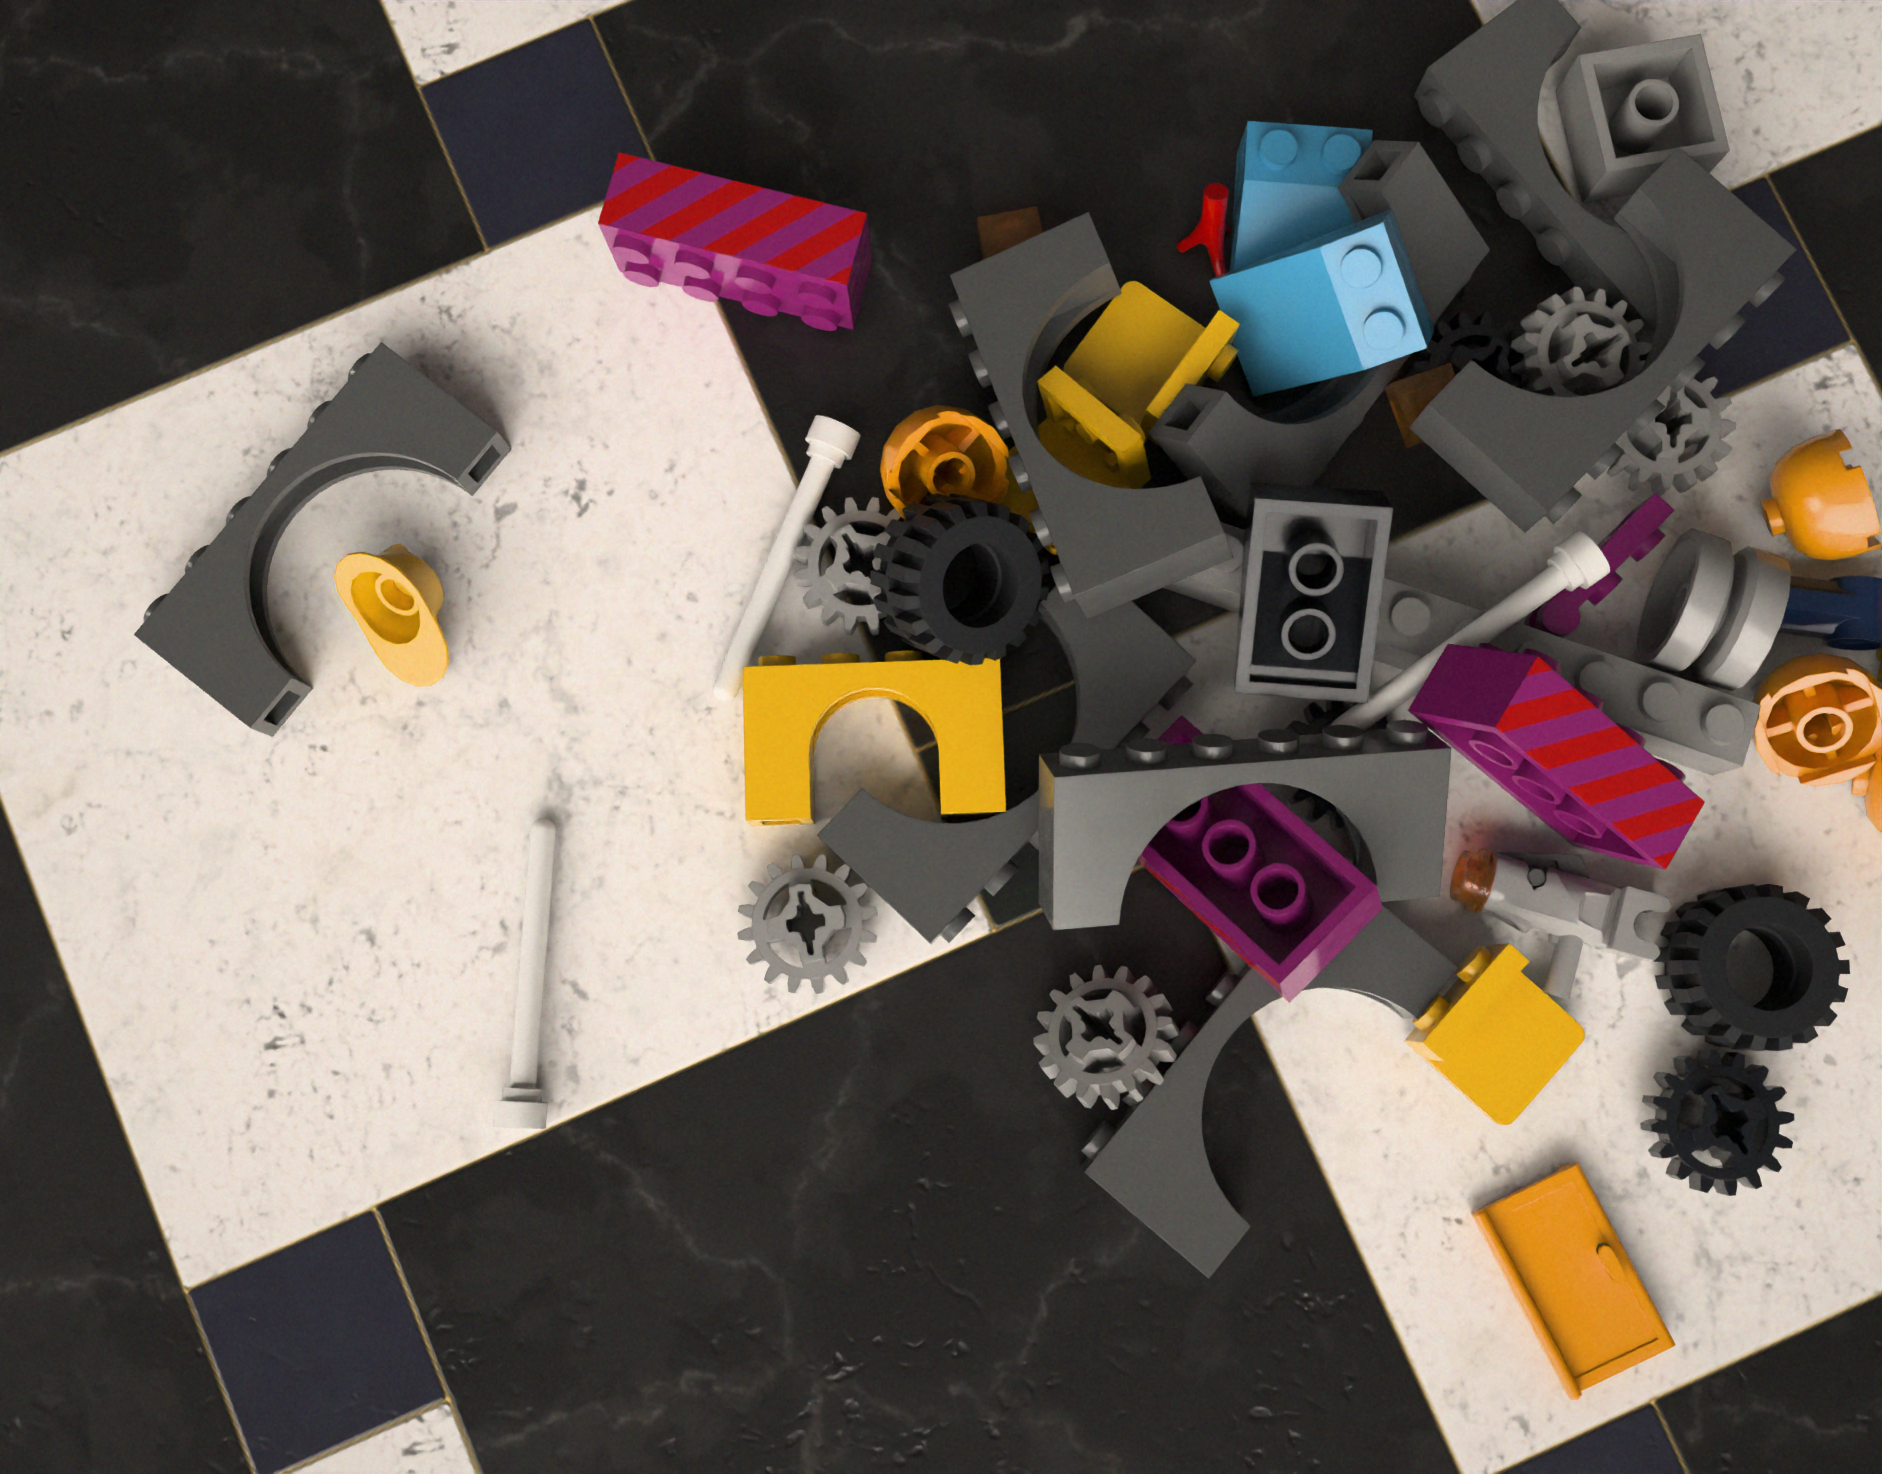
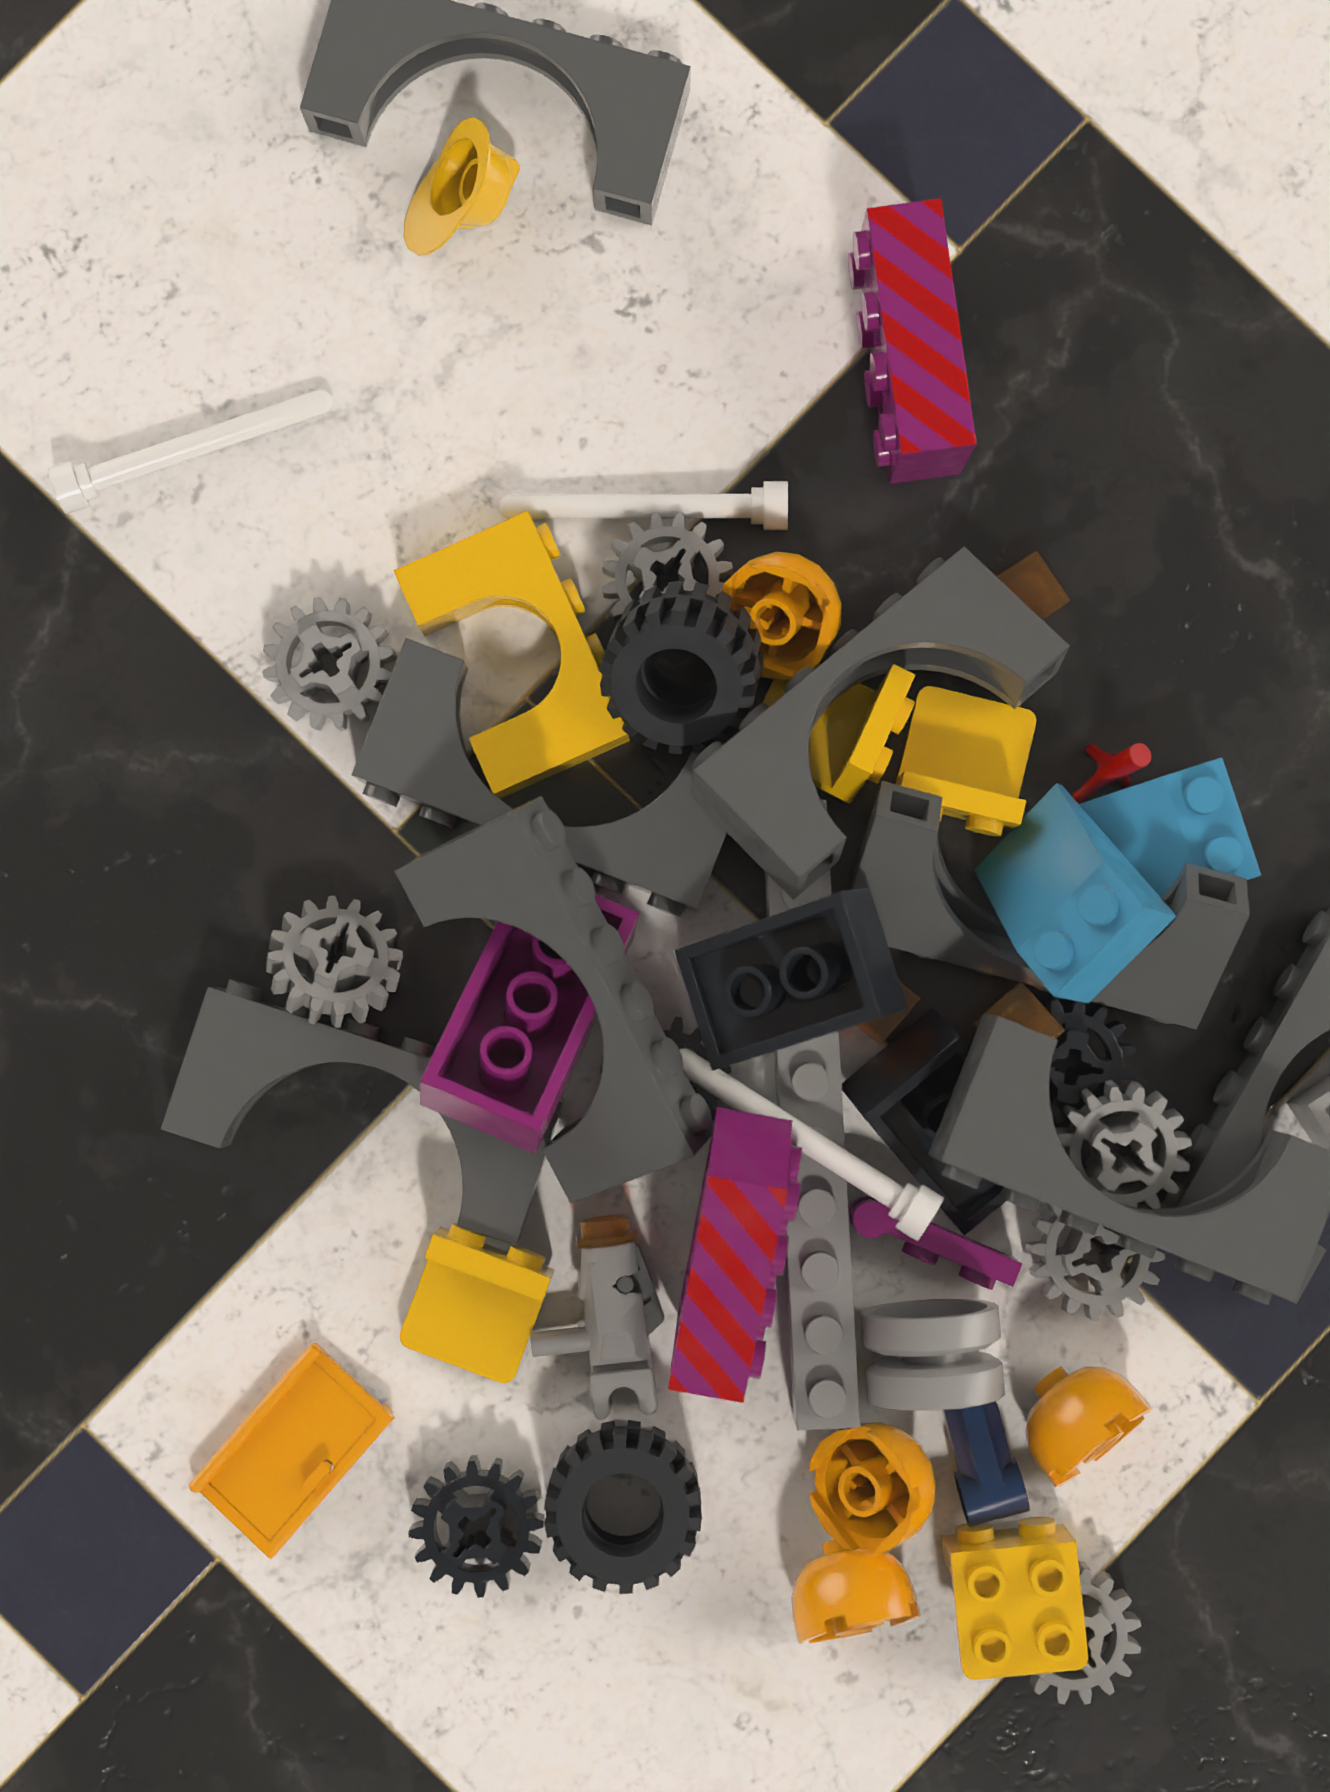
camera: 65 degrees right, 5 degrees up
none -> black slope [842,1008,1006,1236]

